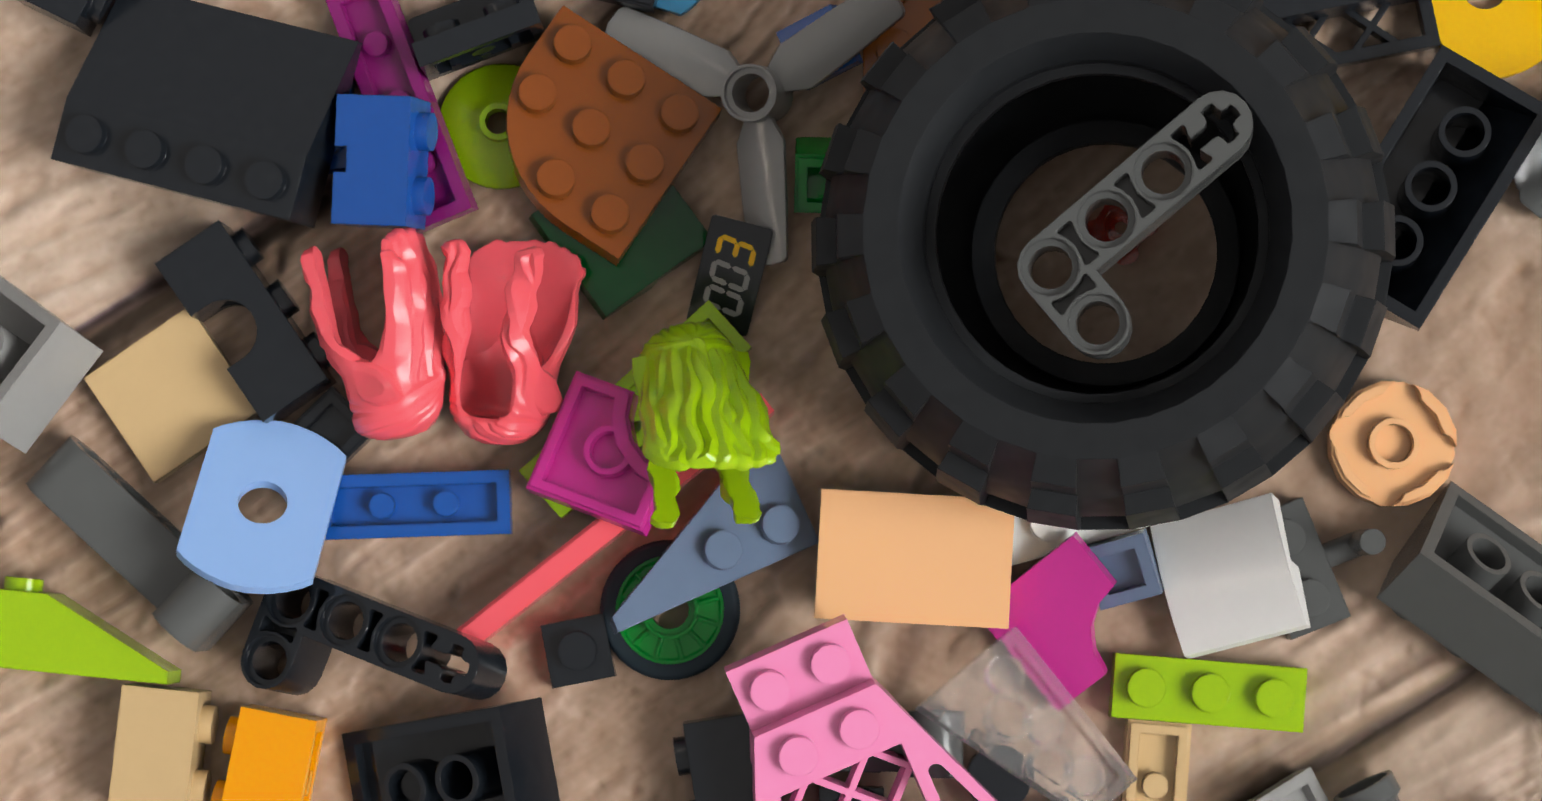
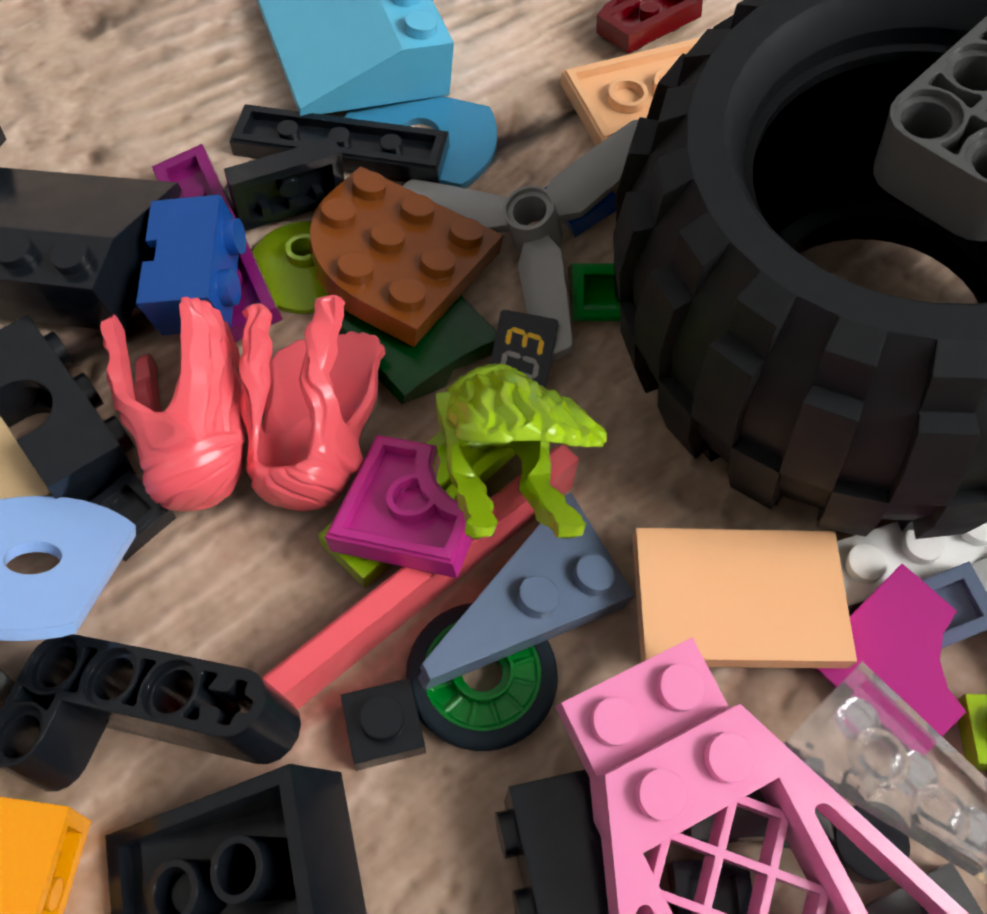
camera: 10 degrees left, 25 degrees down
blue plate [325,469,513,540] -> none

